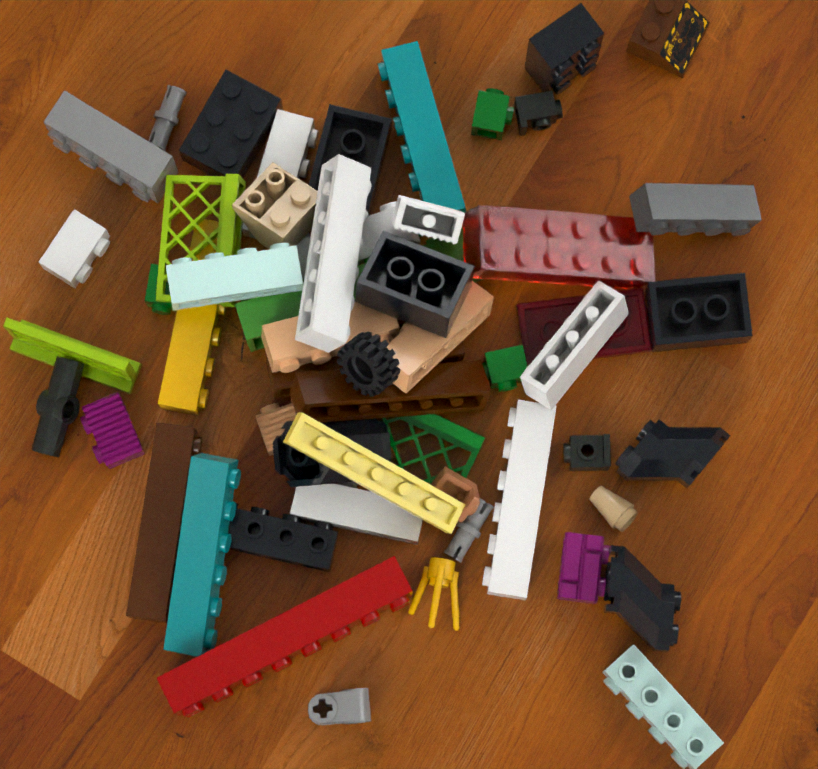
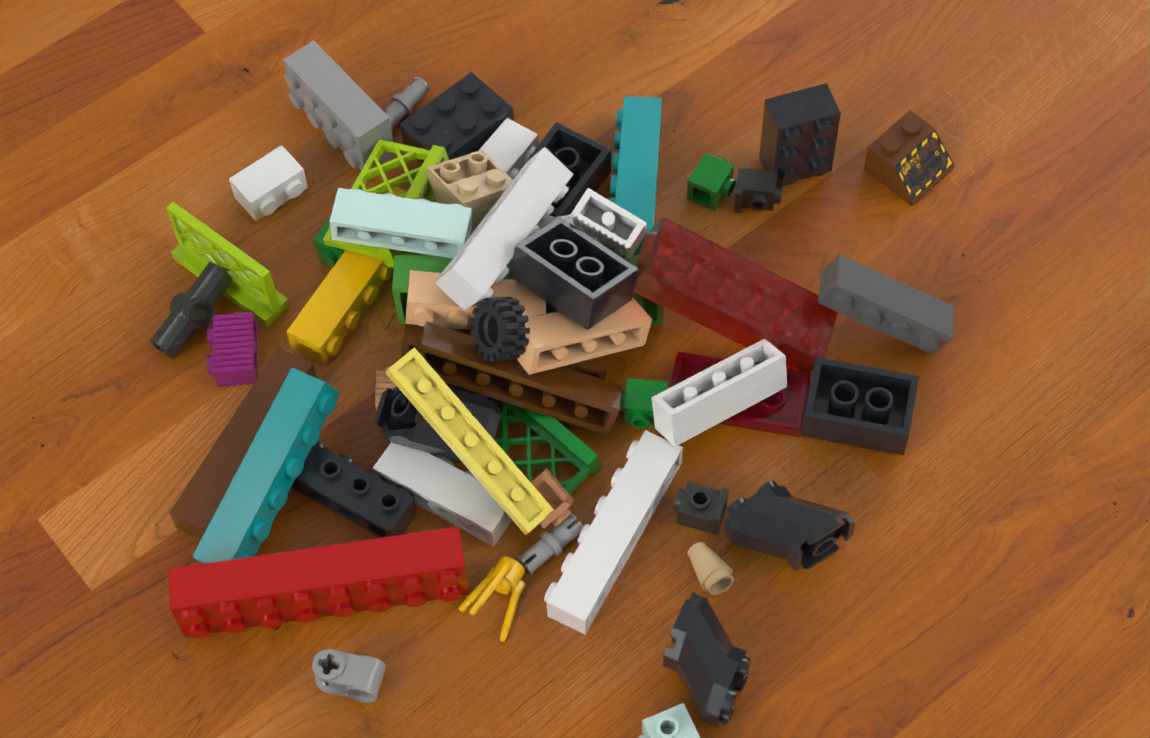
camera: 20 degrees right, 20 degrees down
magenta brick [557,532,609,604] -> none

